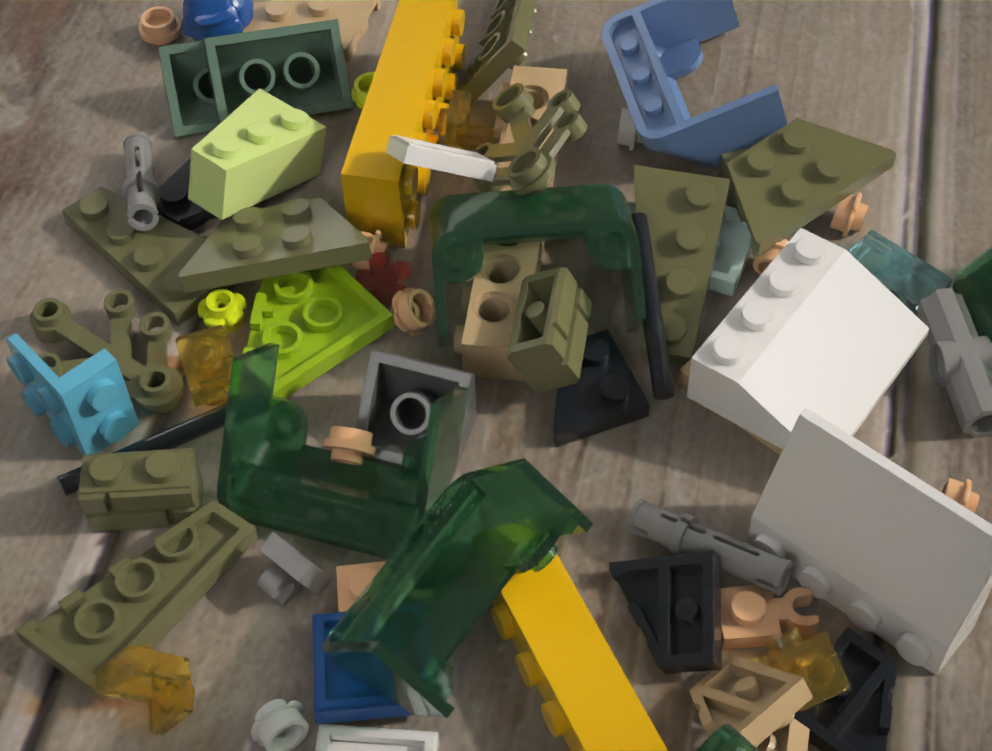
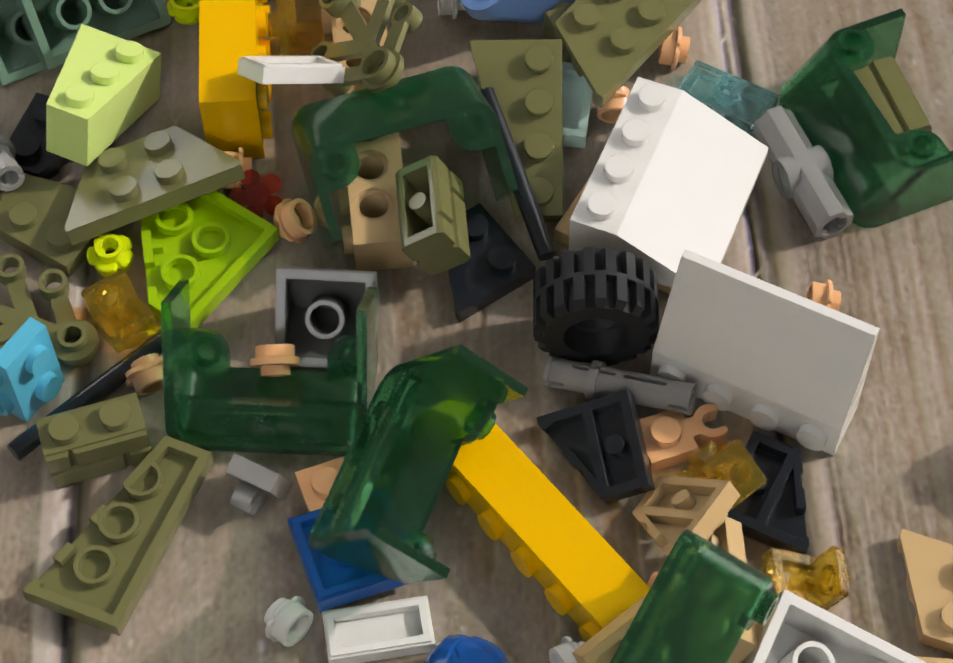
camera: 15 degrees left, 5 degrees up
clear yellow bracket [95,645,195,736] -> none
none -> light nougat plate [125,353,175,396]
none -> black tyre [533,247,660,366]

